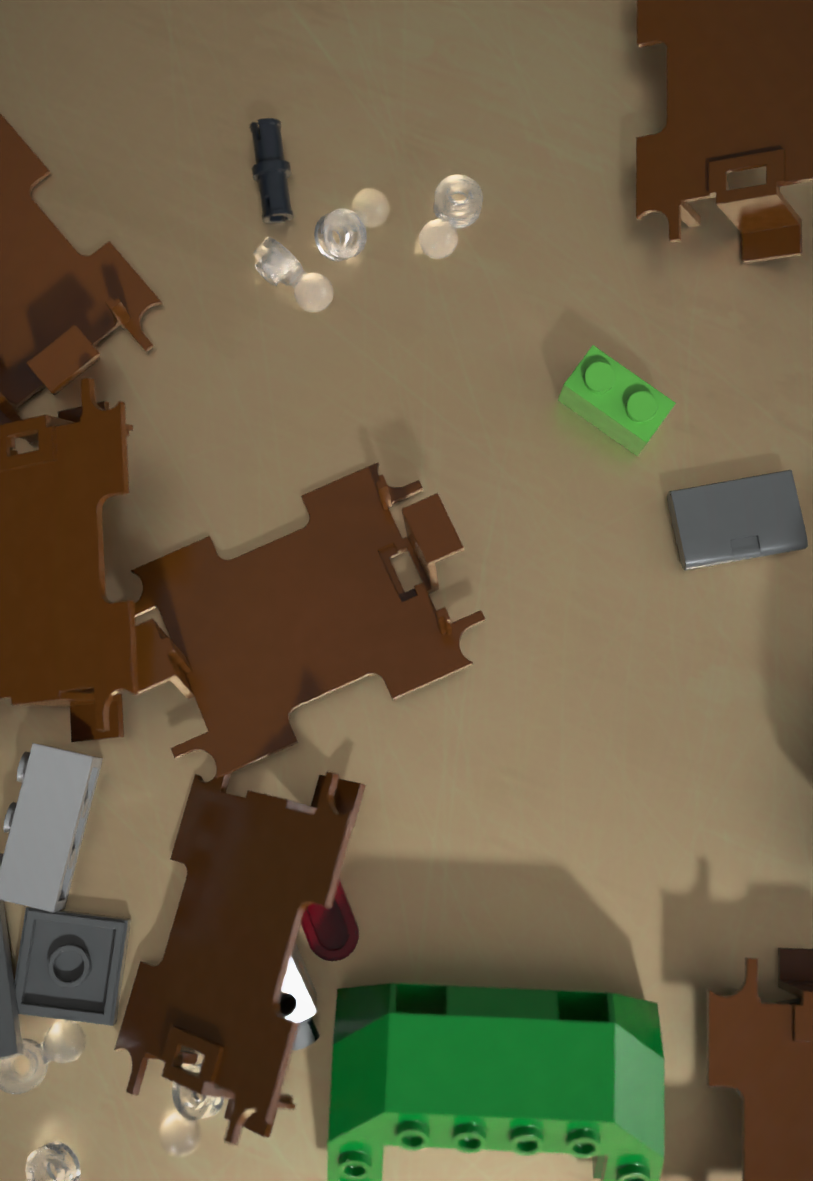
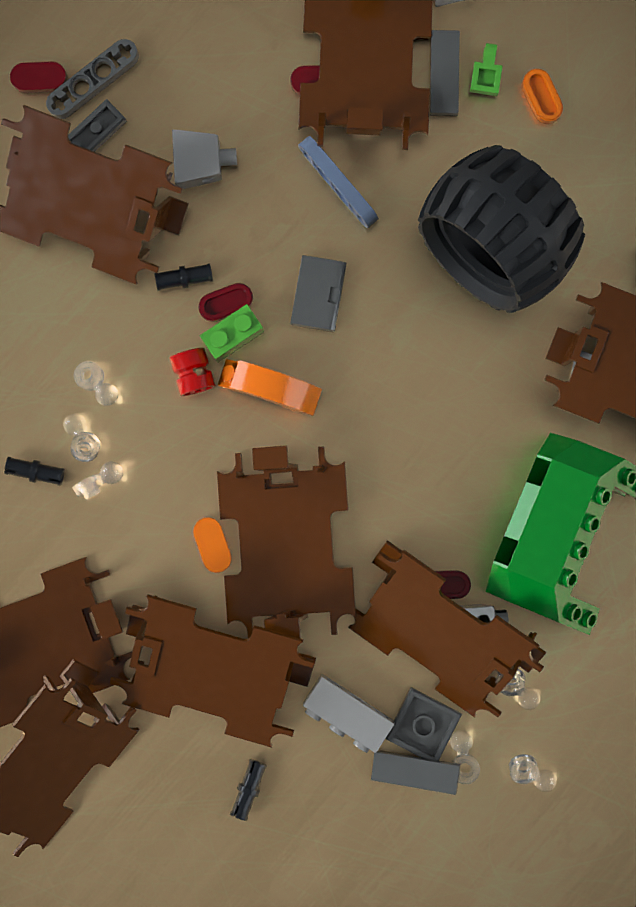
camera: 65 degrees left, 5 degrees up
none -> black pin [154,263,213,291]
none -> red wheel [170,348,216,396]
none -> orange tile [193,518,232,573]
none -> dark red tile [198,283,253,322]
none -> orange arch [218,359,322,416]

